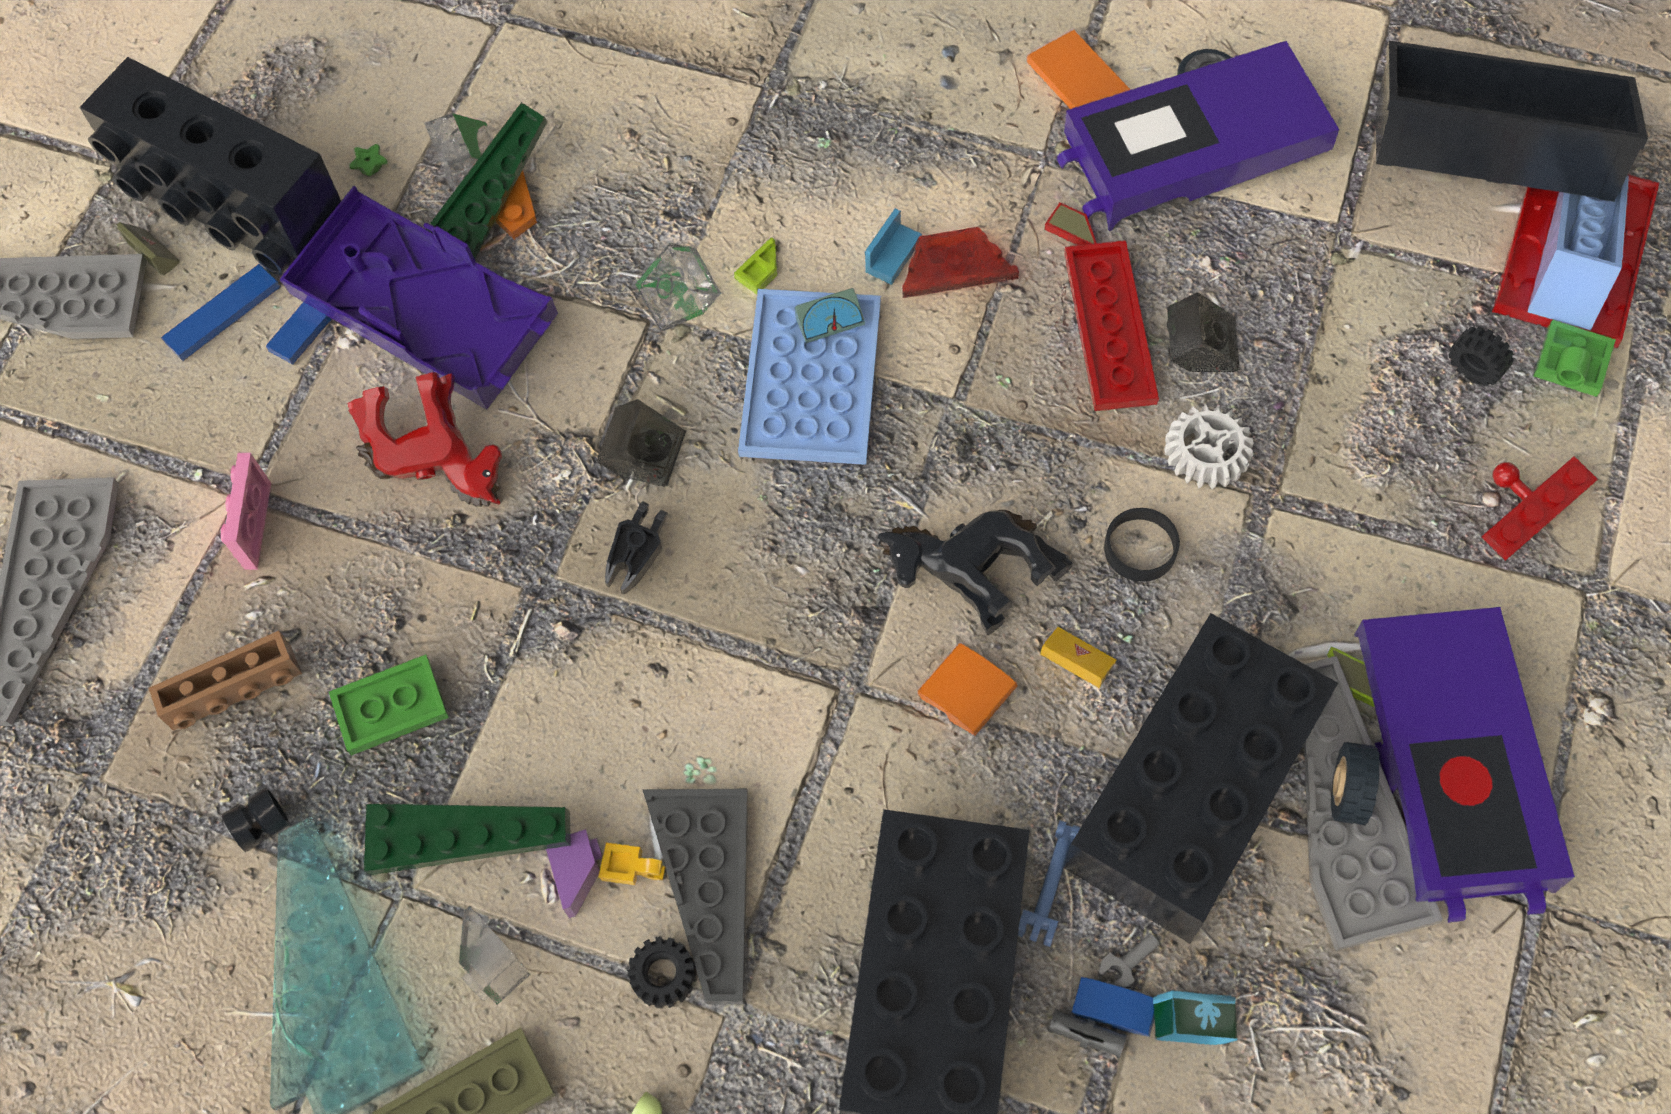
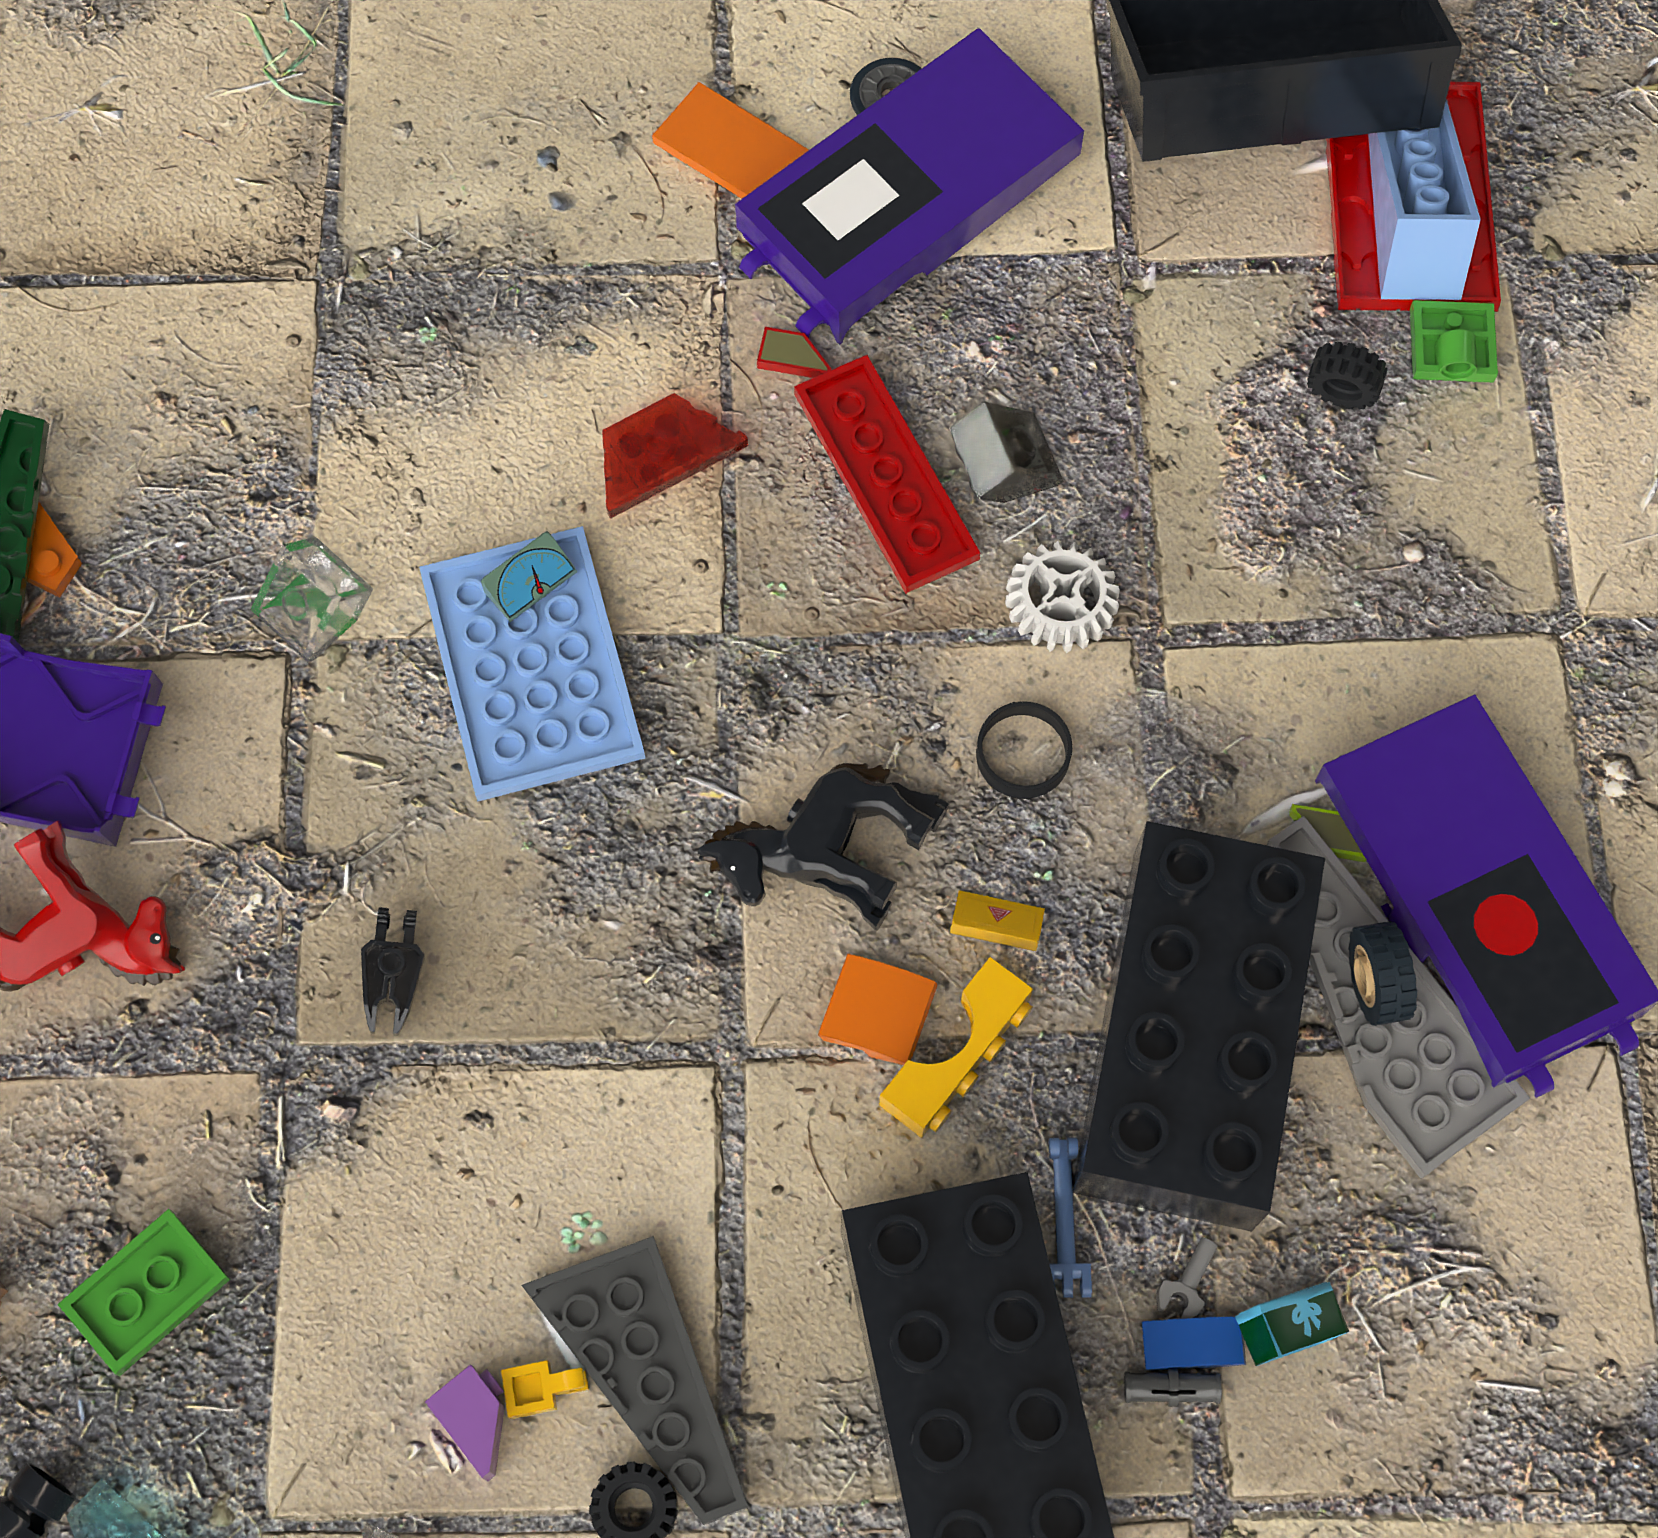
camera: 25 degrees left, 5 degrees up
dark green wing [364,804,571,875] -> none
clear smoke slope [596,399,686,487] -> none
lime tile [734,237,777,295] -> none
dark azure panel [865,208,922,285] -> none
red plate [1481,456,1598,561] -> none
none -> yellow arch [879,957,1033,1138]

